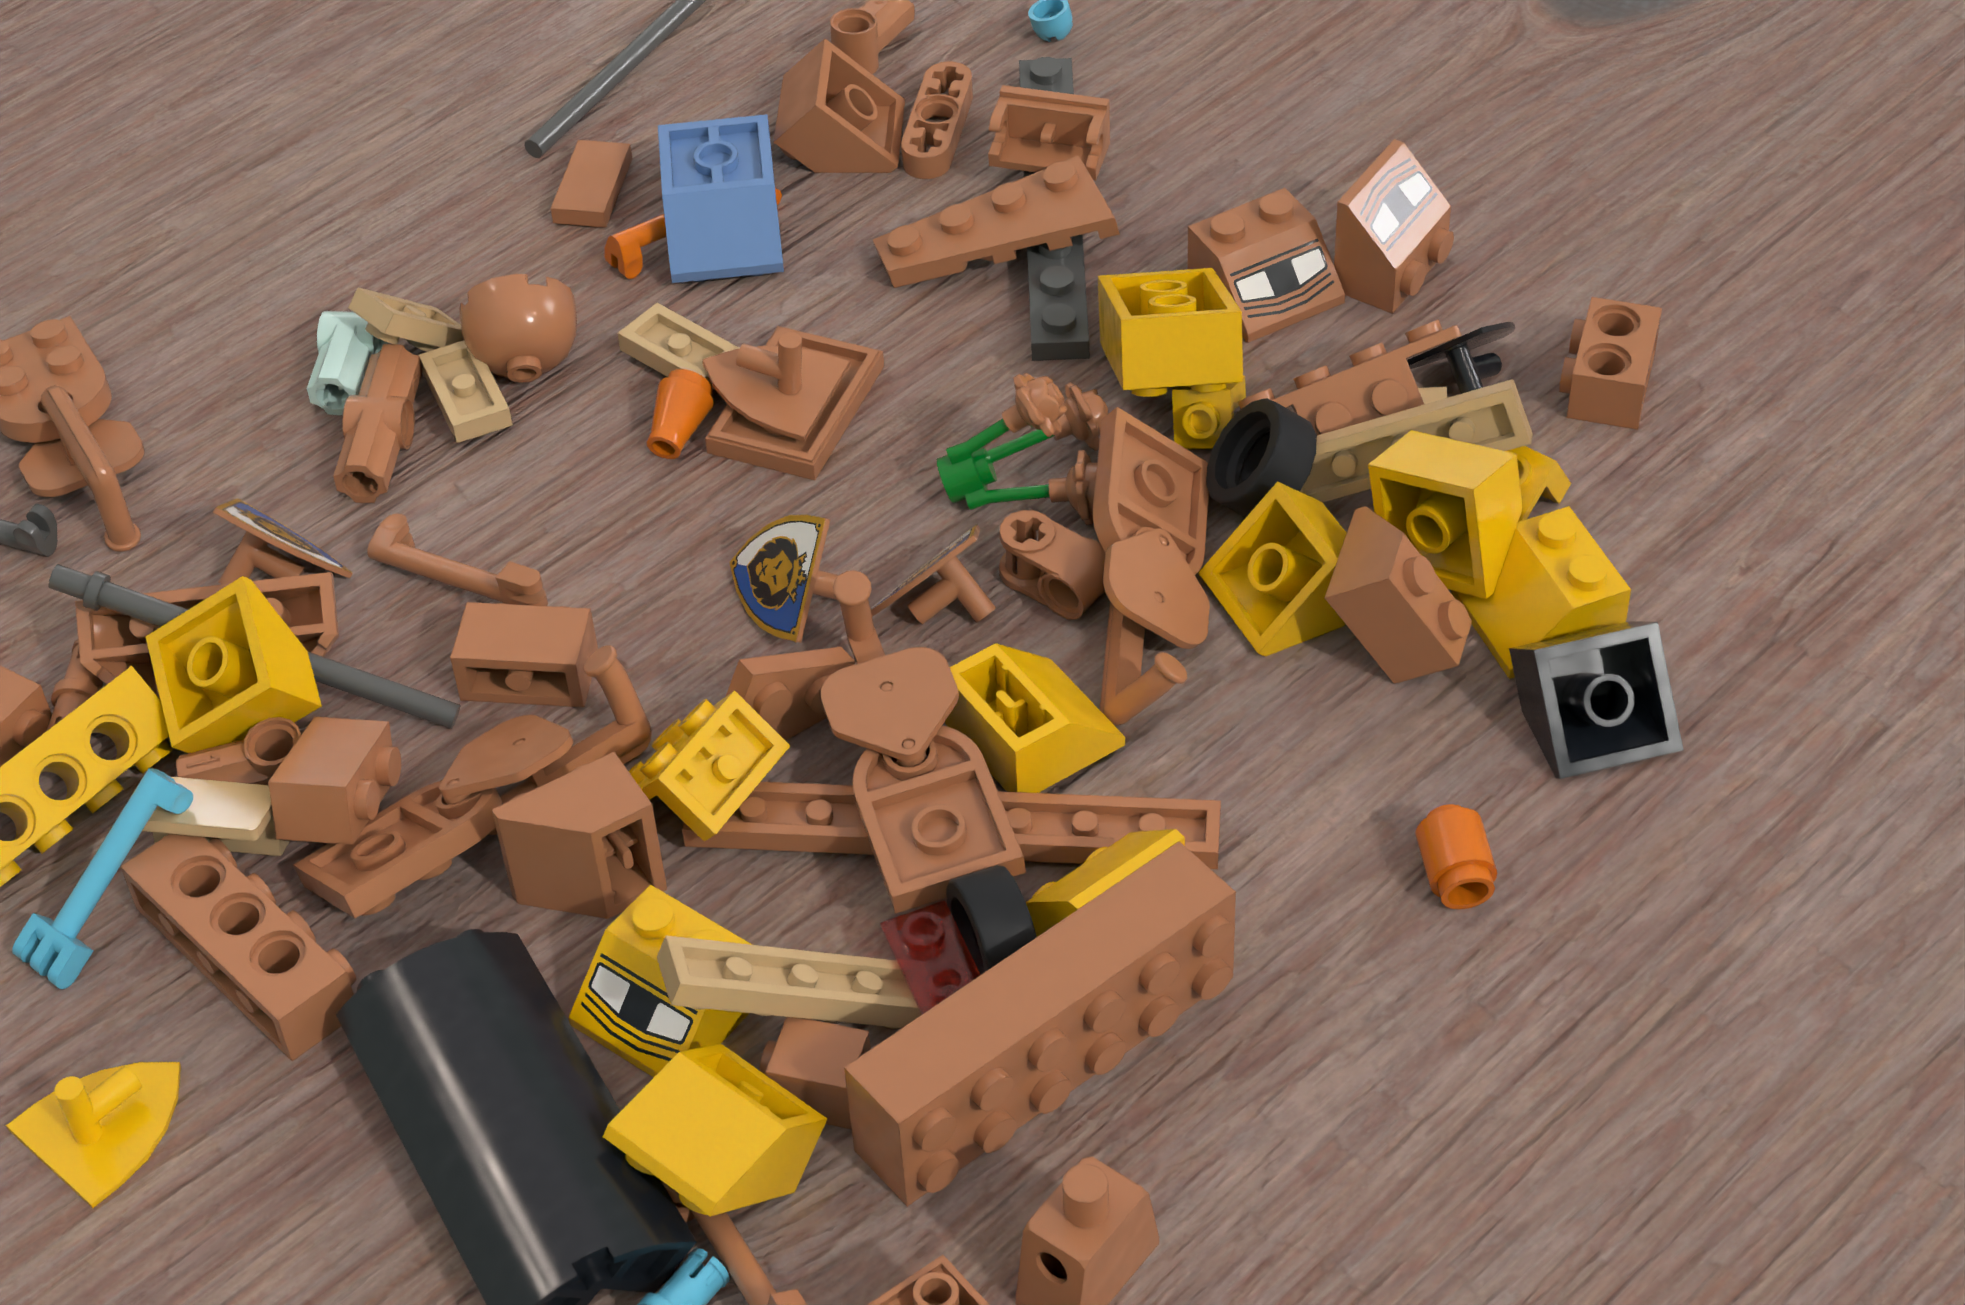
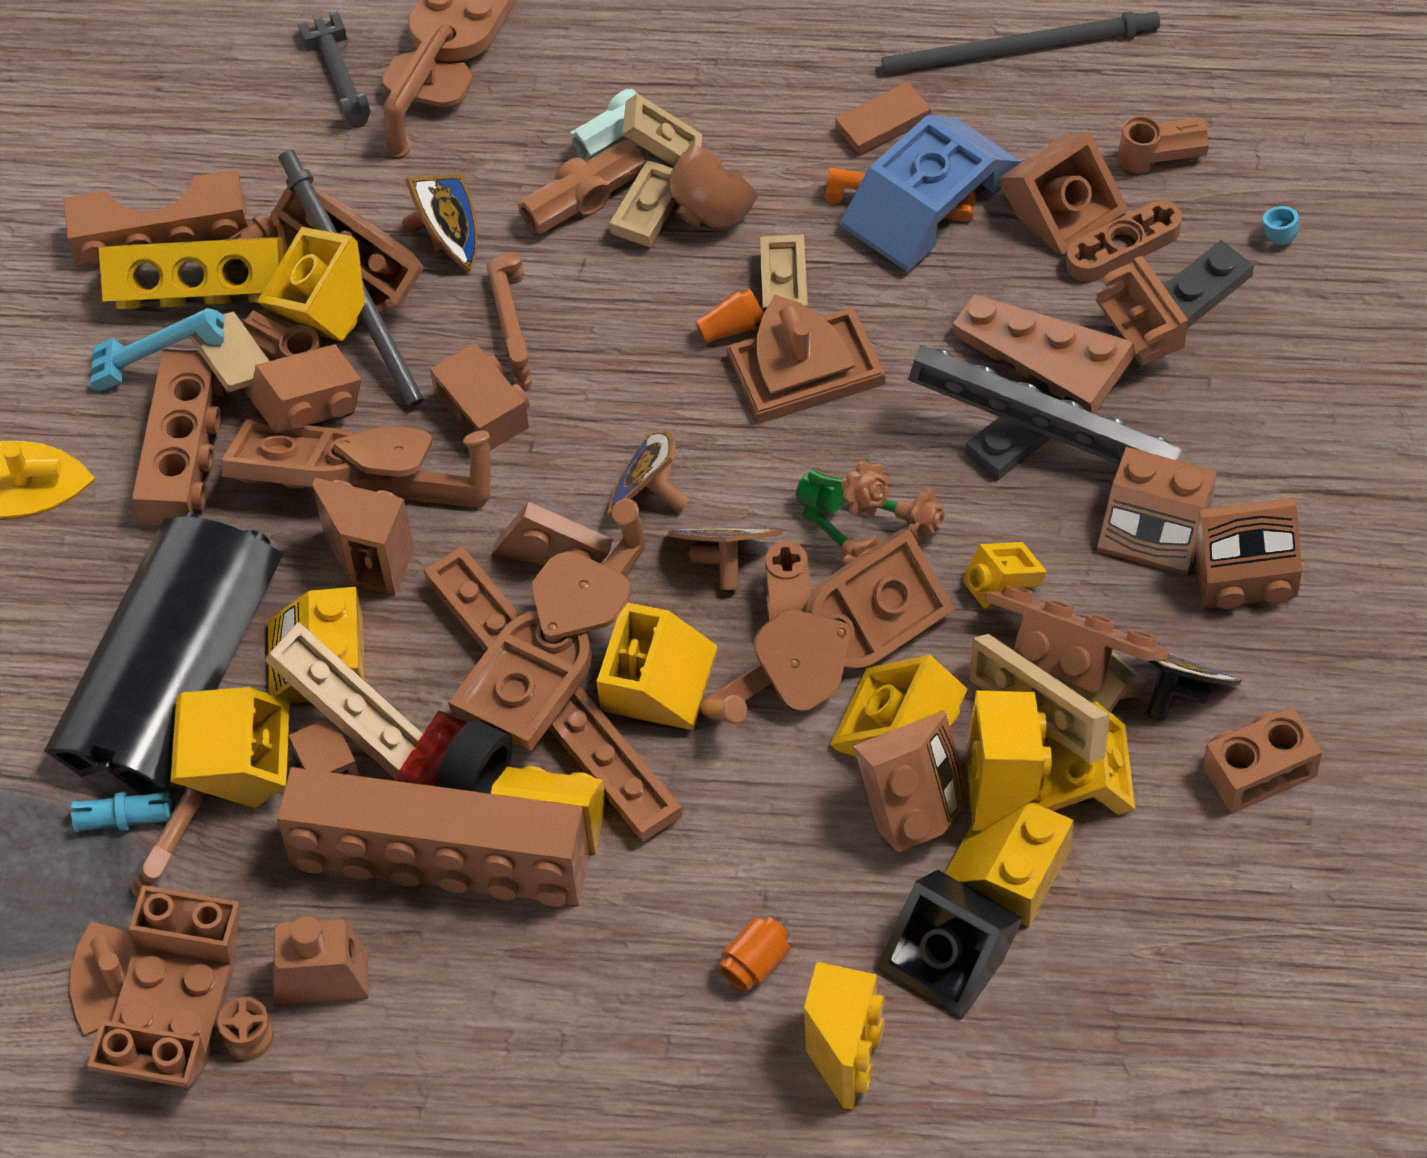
camera: 50 degrees right, 10 degrees up
yellow bracket [628,690,790,842] -> none
yellow brick [1098,268,1243,397] -> none
black tyre [1206,398,1317,517] -> none
none -> yellow slope [804,962,885,1110]
none -> dark grey plate [908,345,1181,465]

